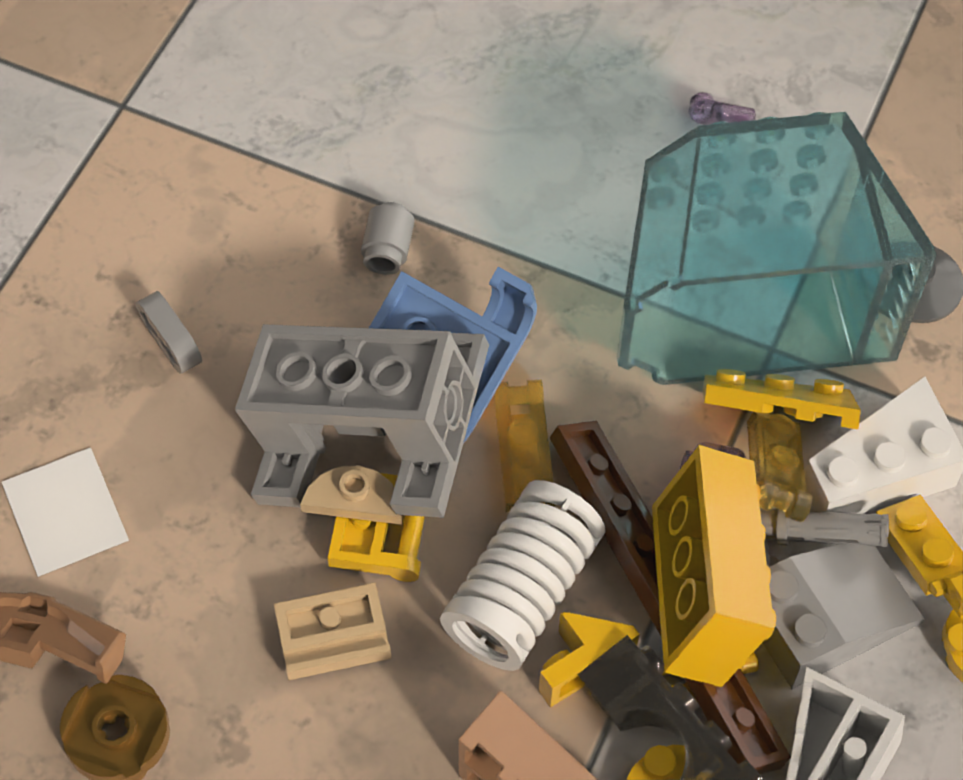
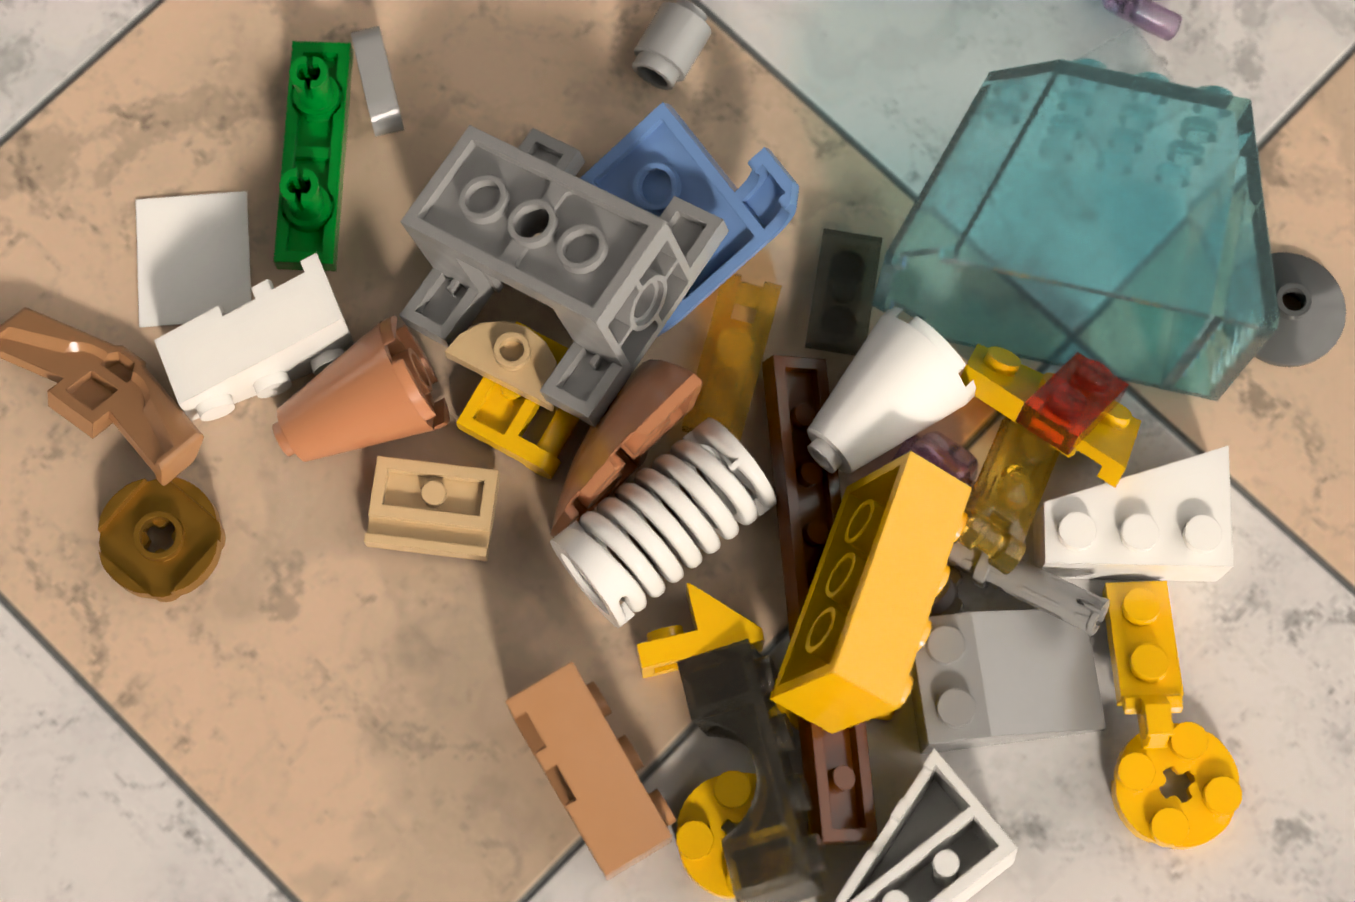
camera: 20 degrees right, 15 degrees up
none -> white wedge [154,252,354,421]
none -> nougat cone [272,315,450,462]
none -> green plate [273,41,354,272]
none -> nougat brick [550,359,703,538]
none -> clear smoke plate [805,228,882,356]
none -> white cone [807,307,976,474]
none -> clear red plate [1015,352,1129,456]

